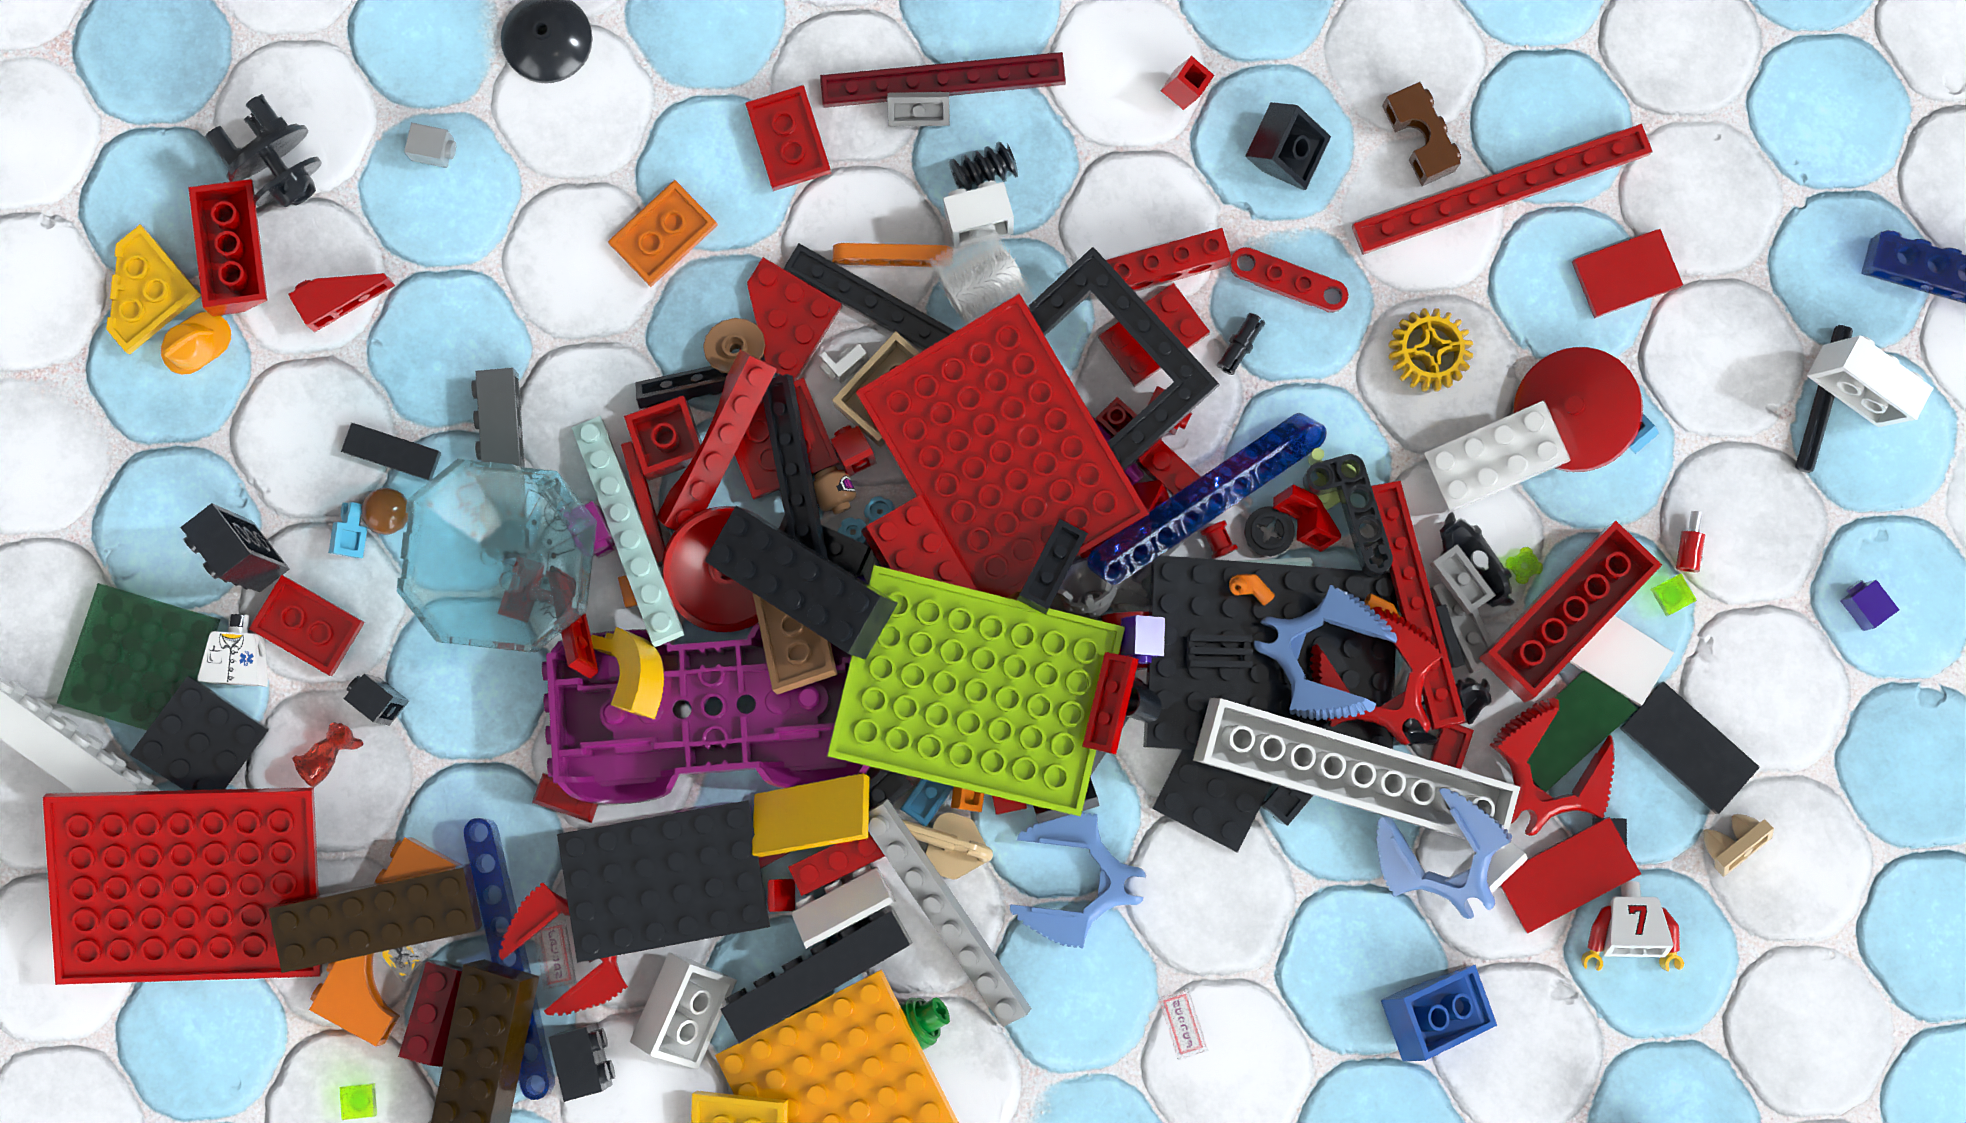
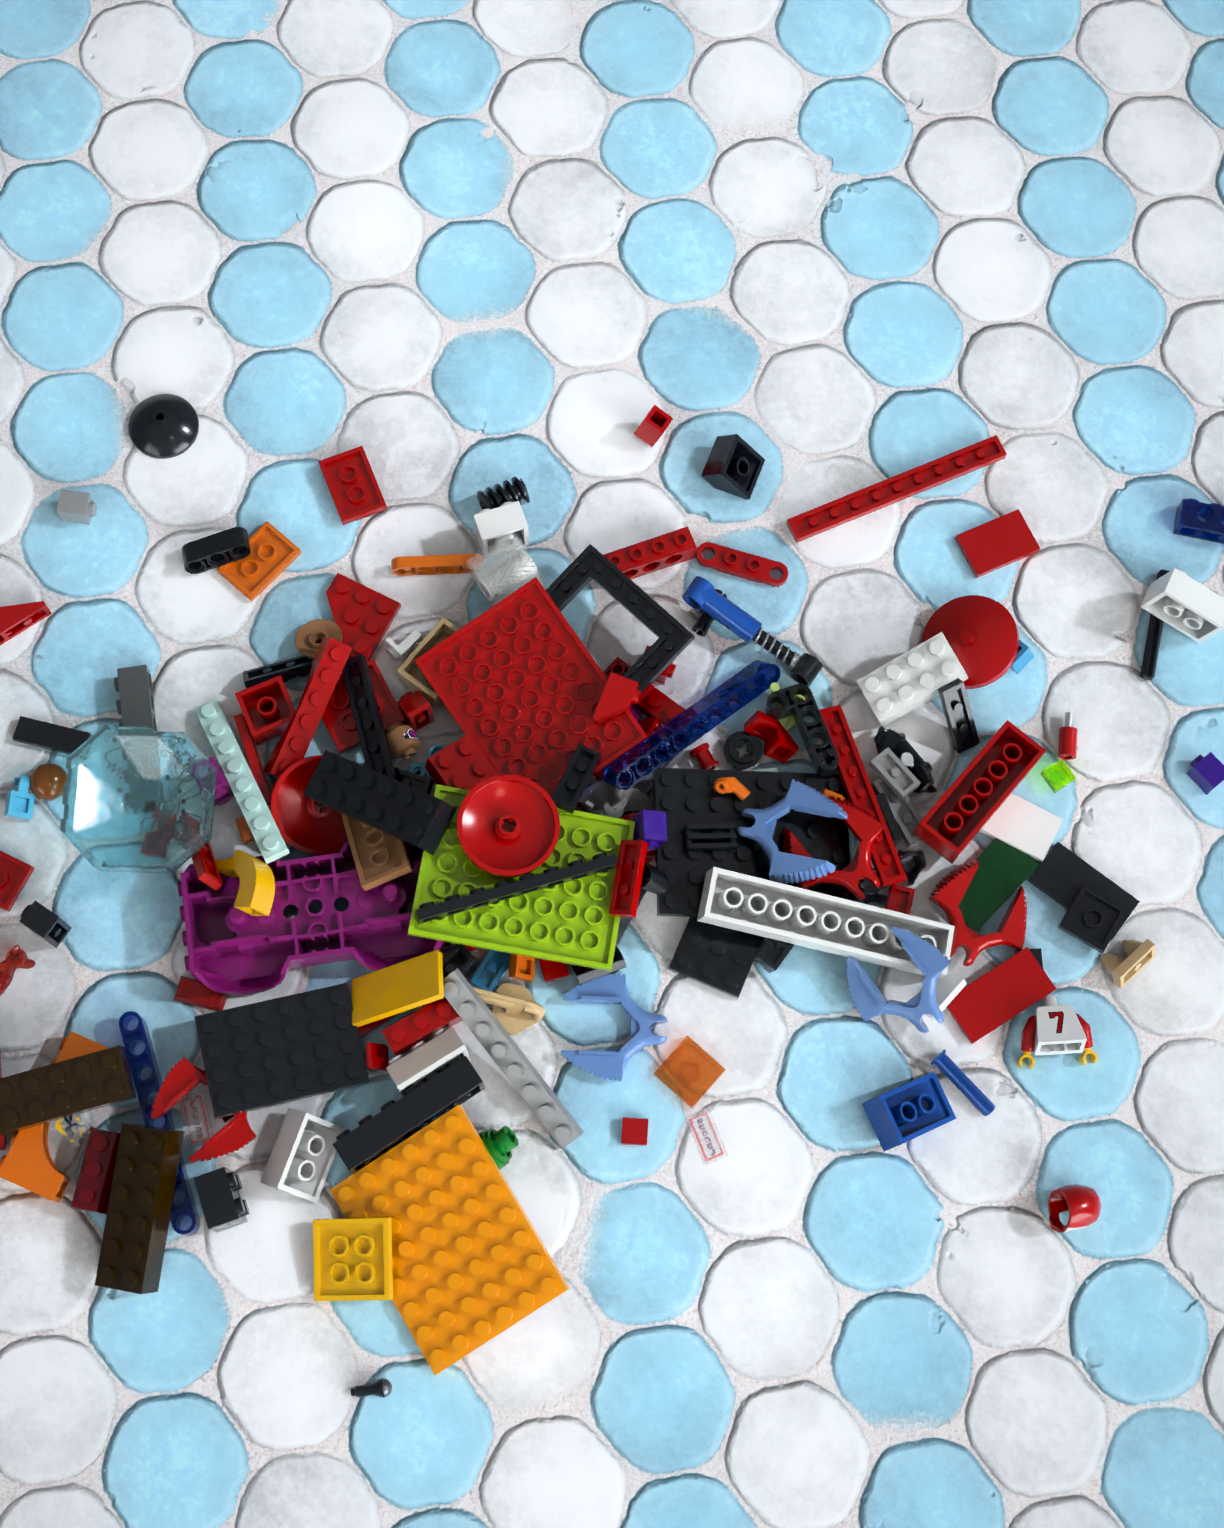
camera: 10 degrees left, 10 degrees down
clear neon green plate [339,1083,377,1120] -> none
black tile [783,243,956,350] -> none
dark red tile [820,52,1066,108] -> none
light grey plate [887,92,950,126] -> none
red plate [1098,283,1210,388] -> none
reddish brown arch [1382,82,1461,186] -> none
yellow gear [1388,308,1473,392] -> none
clear neon green plate [1505,547,1543,584] -> none
none -> black beam [182,527,251,574]
none -> black plate [415,852,618,924]
none -> red dish [456,775,560,877]
none -> red slope [592,672,642,723]
none -> red tile [621,1117,648,1146]
none -> clear orange tile [653,1035,726,1109]
none -> piece [682,576,823,687]
none -> blue axle [930,1049,995,1116]
none -> black plate [938,679,980,753]
none -> black tile [1057,884,1127,953]

